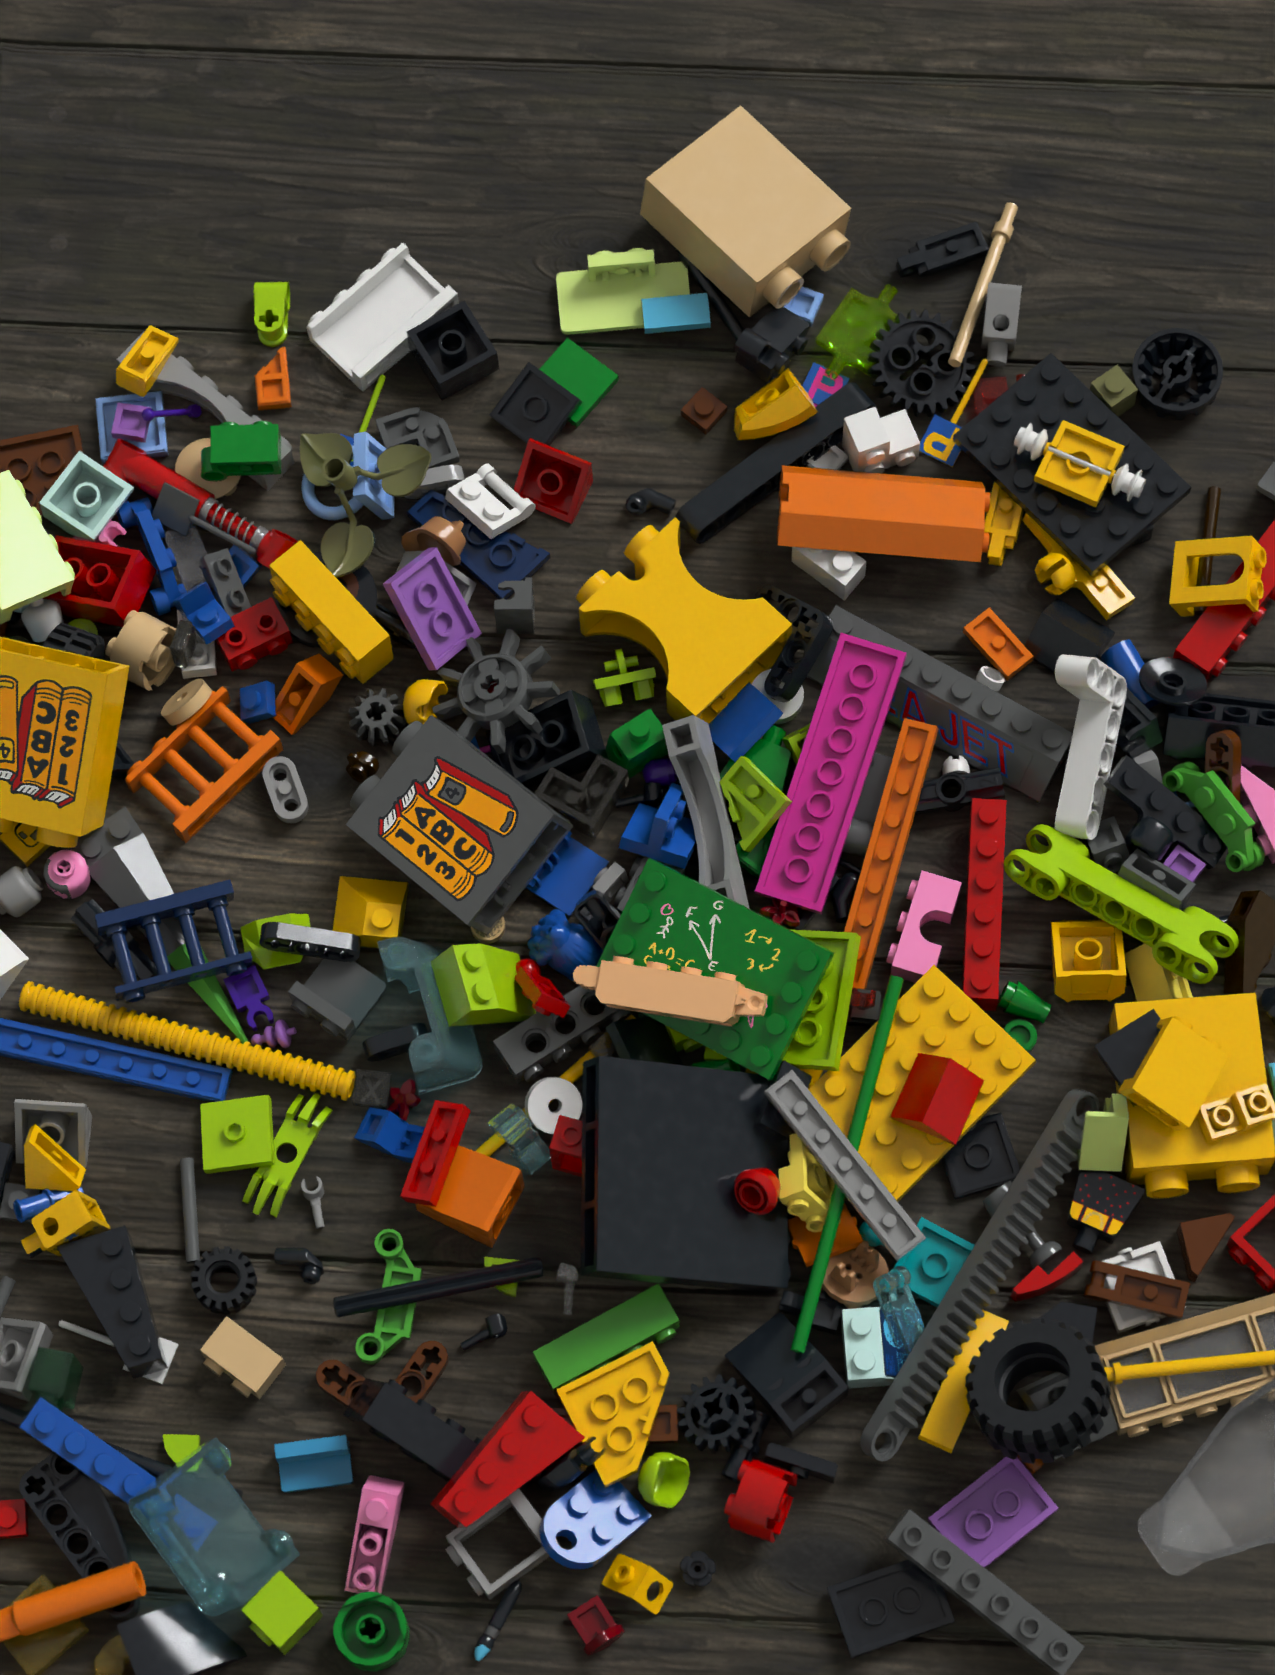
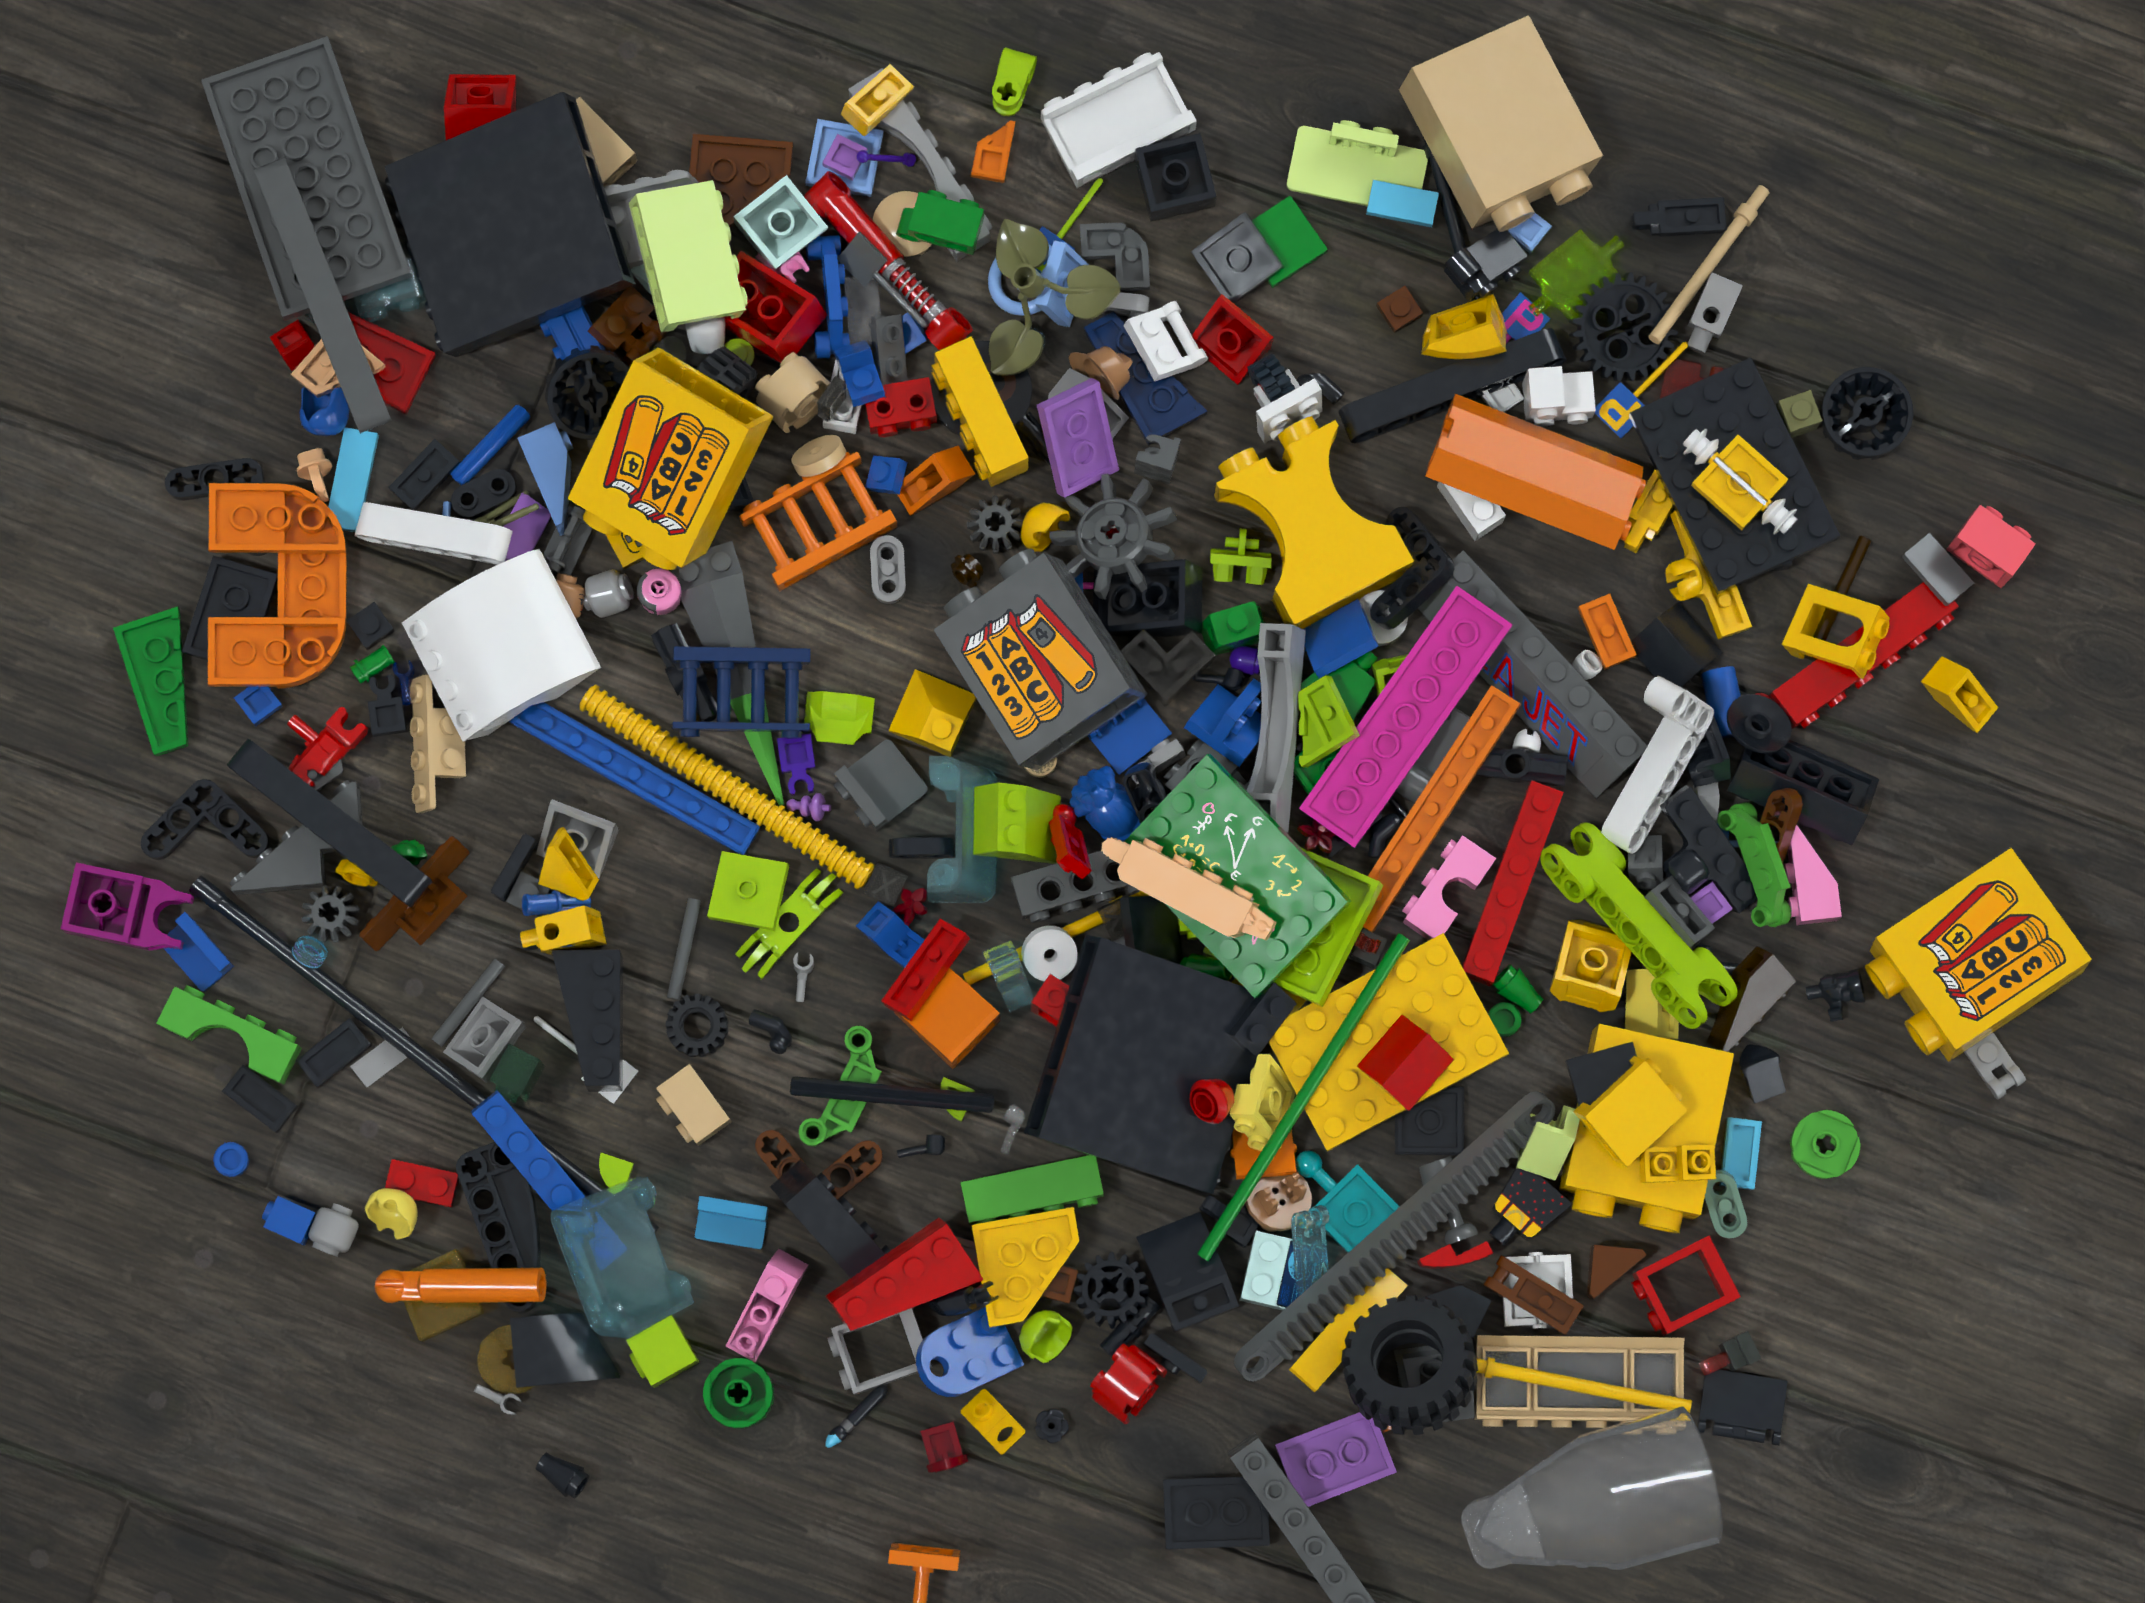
camera: 10 degrees right, 10 degrees up
black beam [259,922,361,962] -> none
light grey tile [764,1070,926,1261] -> none
none -> white plate [1247,353,1322,444]

